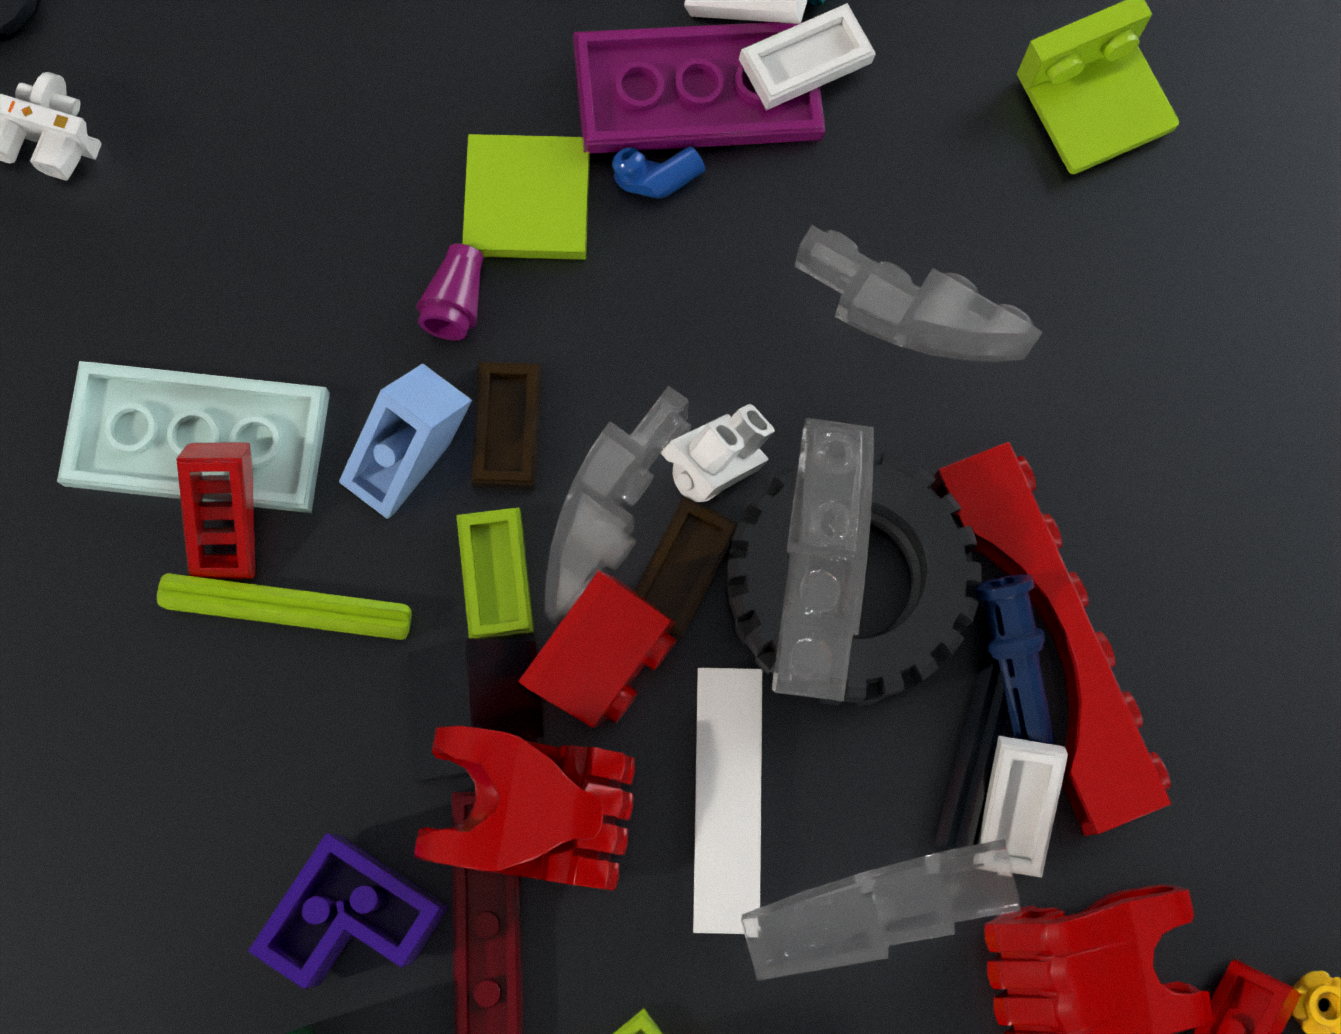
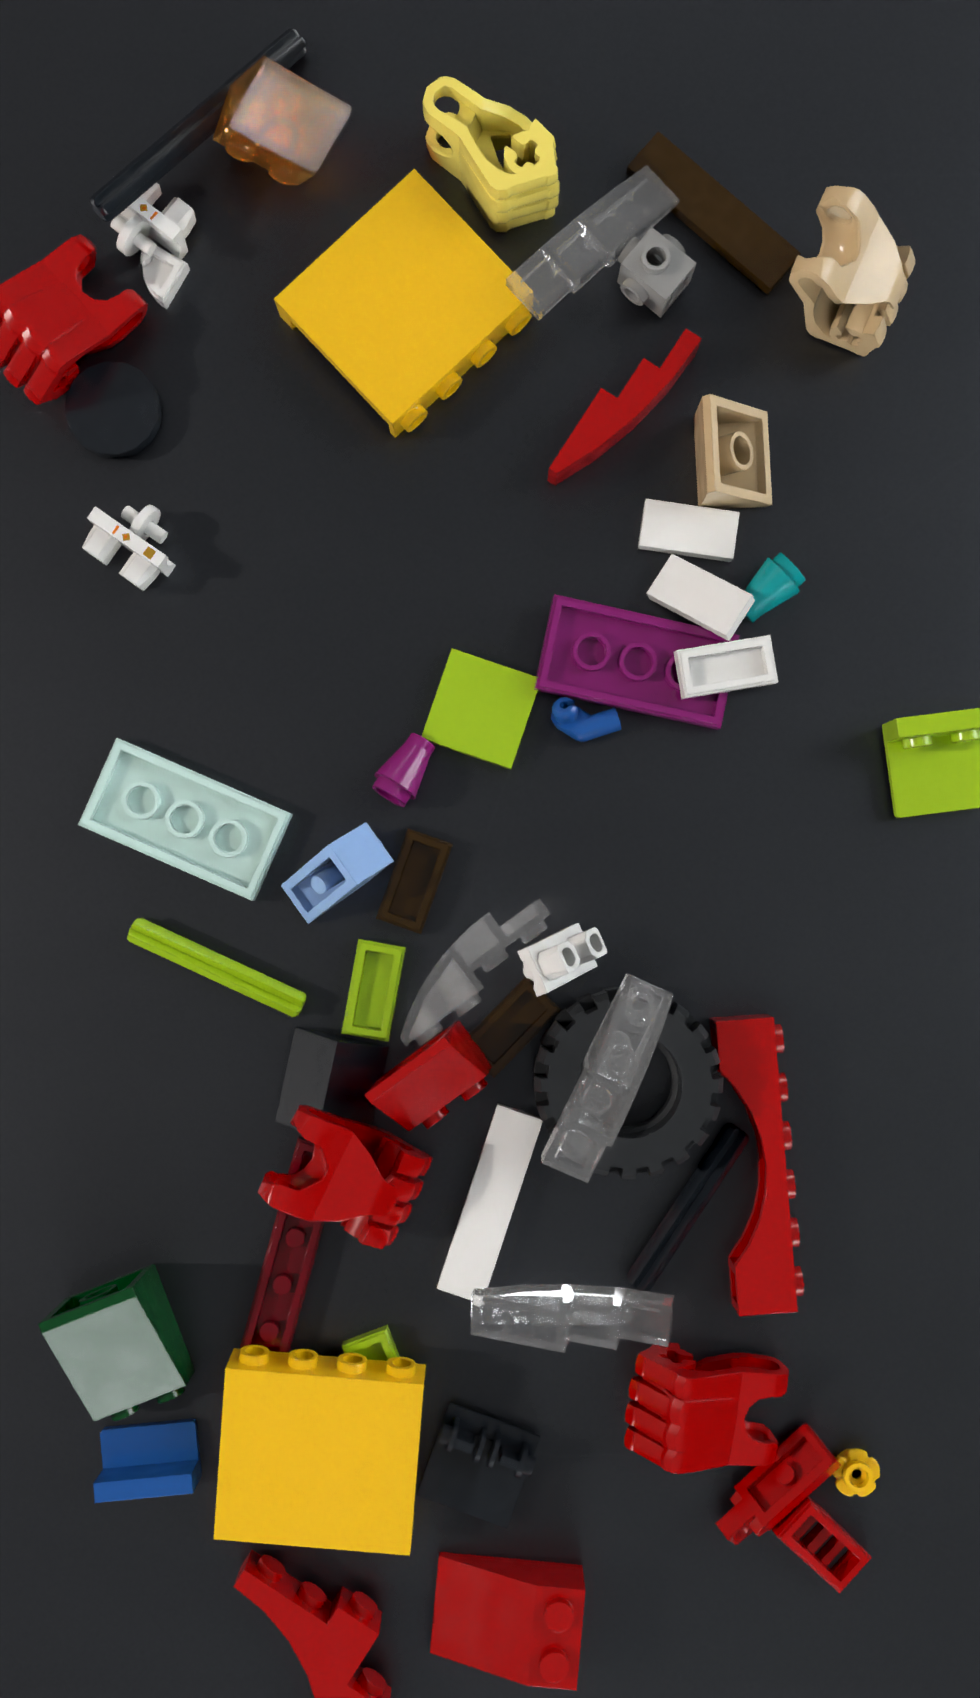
camera: 20 degrees right, 10 degrees up
red slope [176,442,256,579] -> none
dark purple brick [248,833,449,990] -> none
clear slope [795,225,1043,362] -> none
dark blue pin [974,574,1057,745] -> none
white tile [974,736,1068,878] -> none

